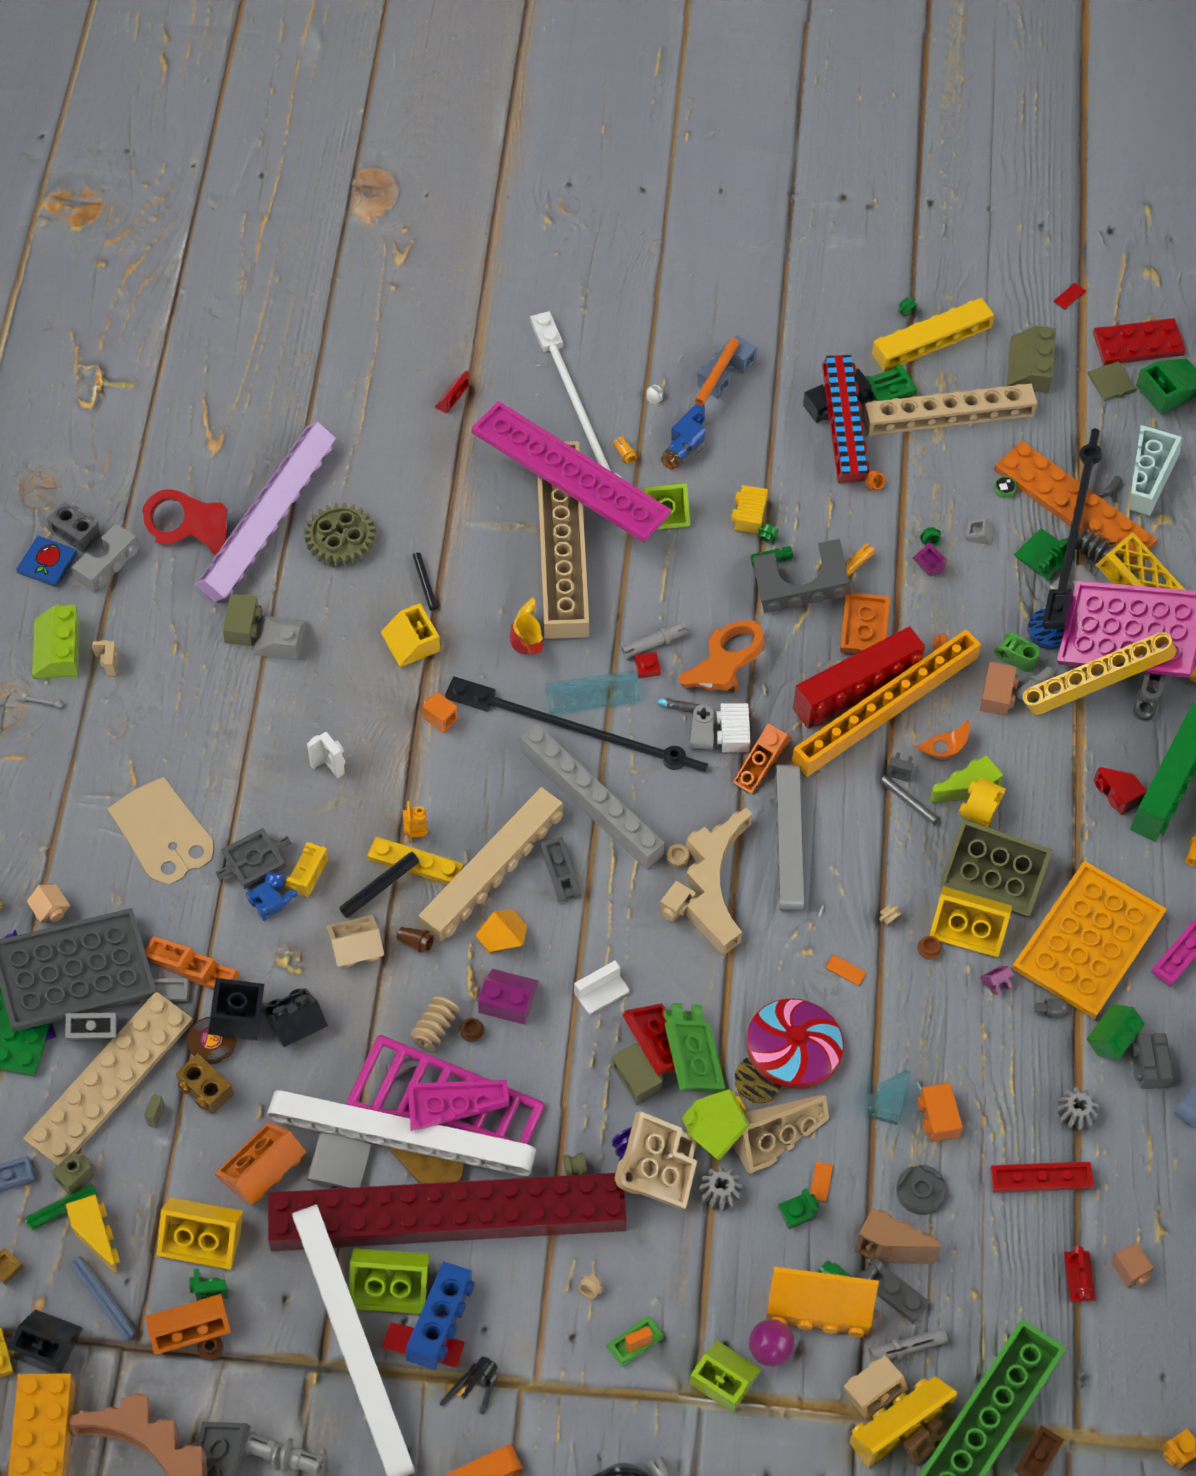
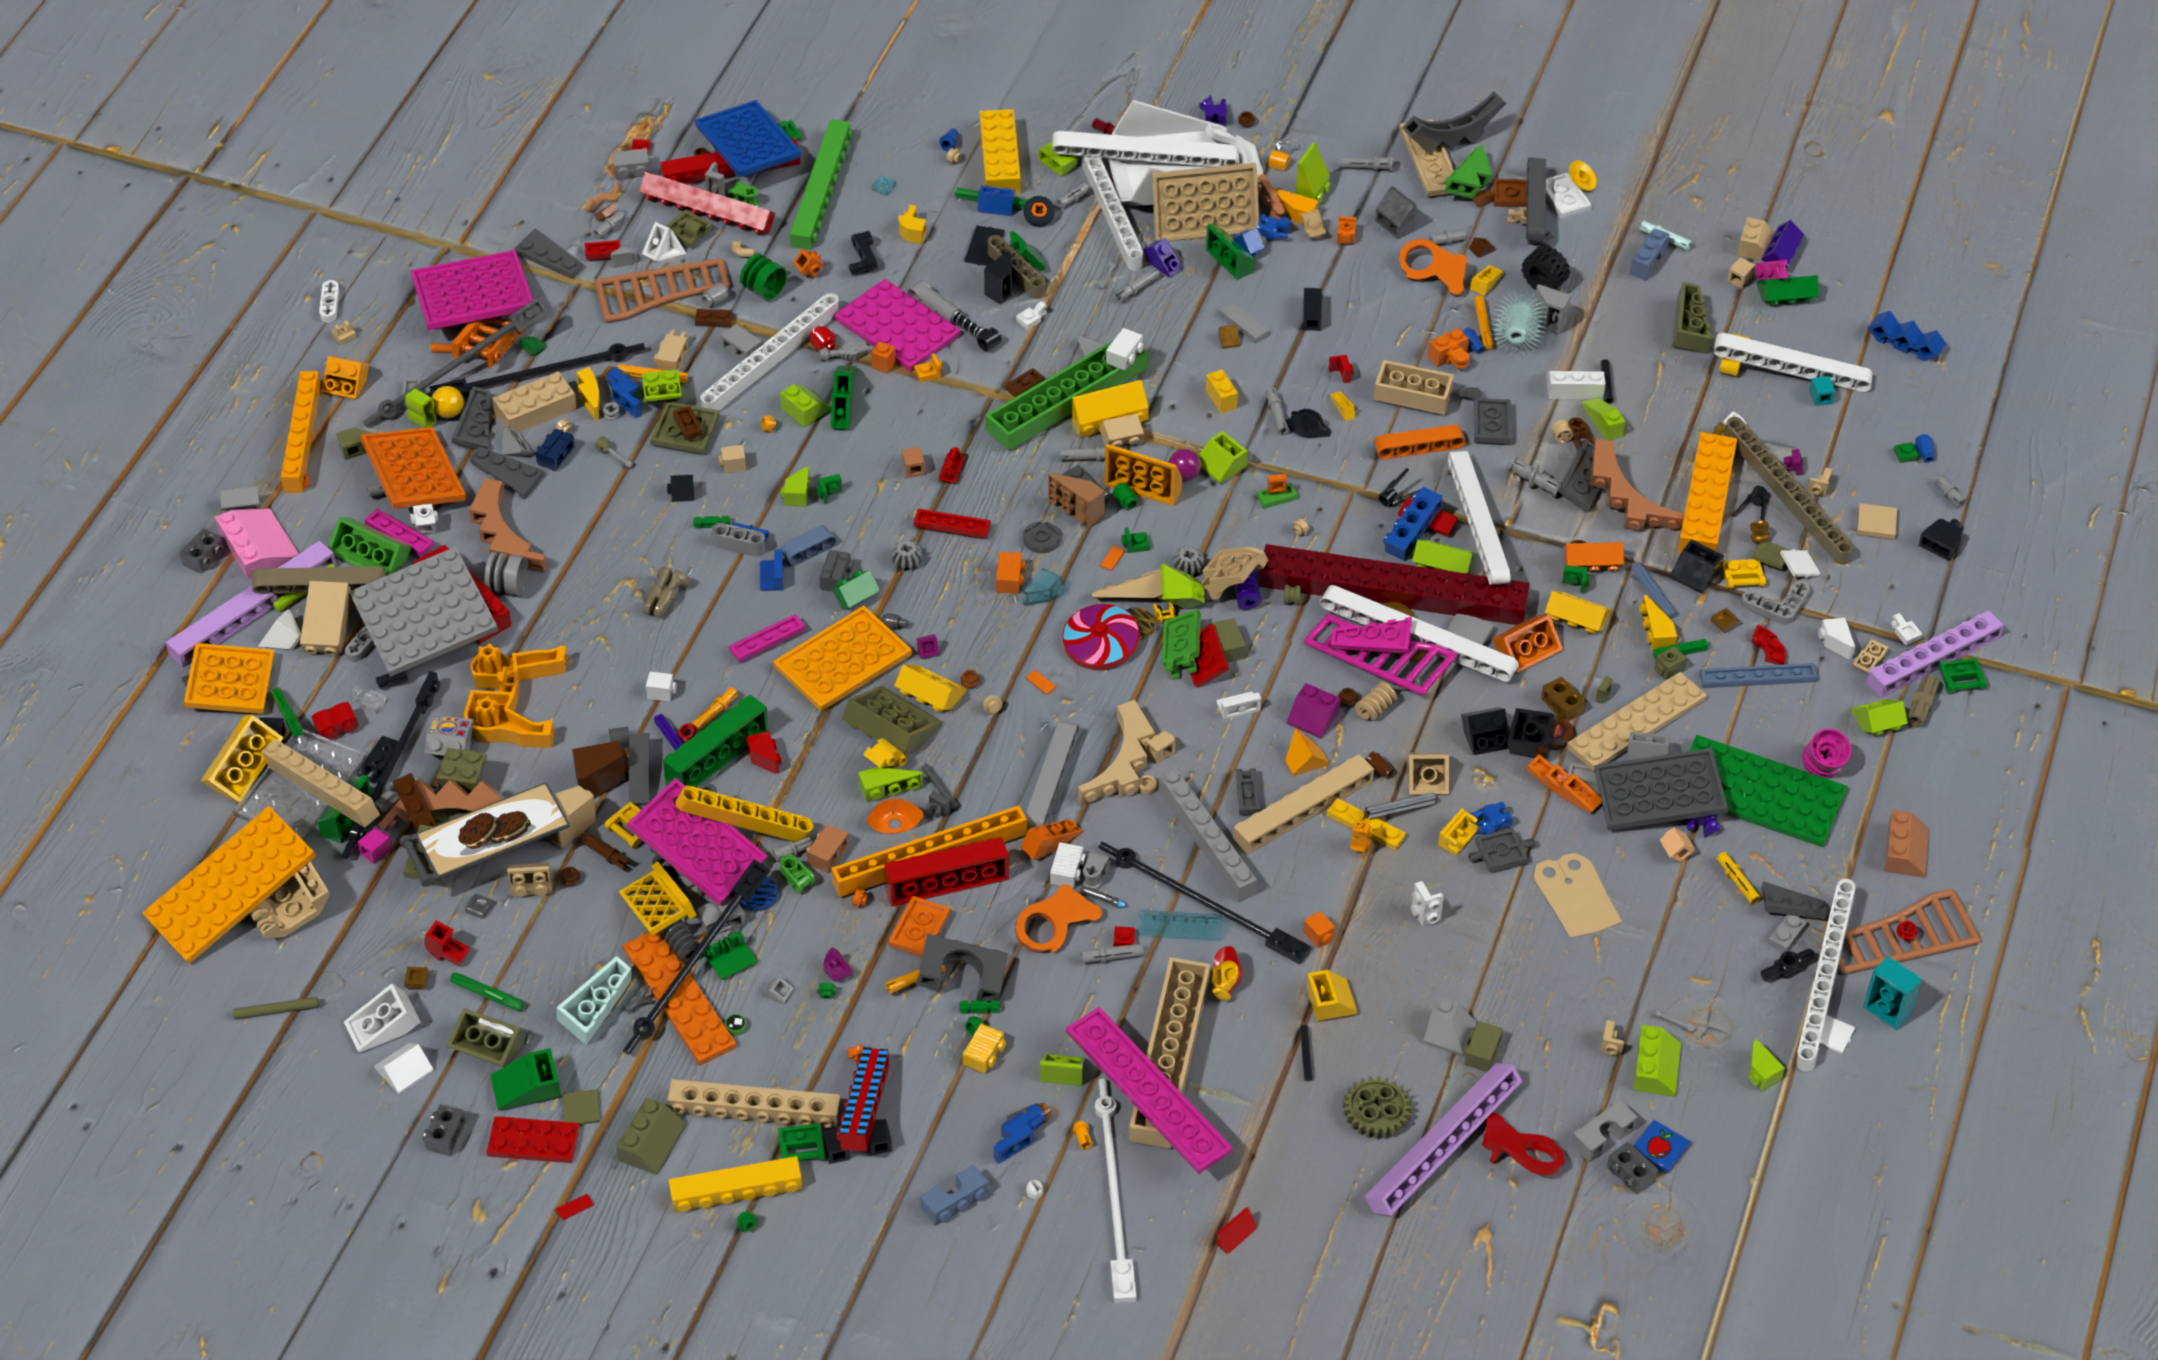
camera: 165 degrees left, 10 degrees down
orange piece [694,338,740,406] -> none

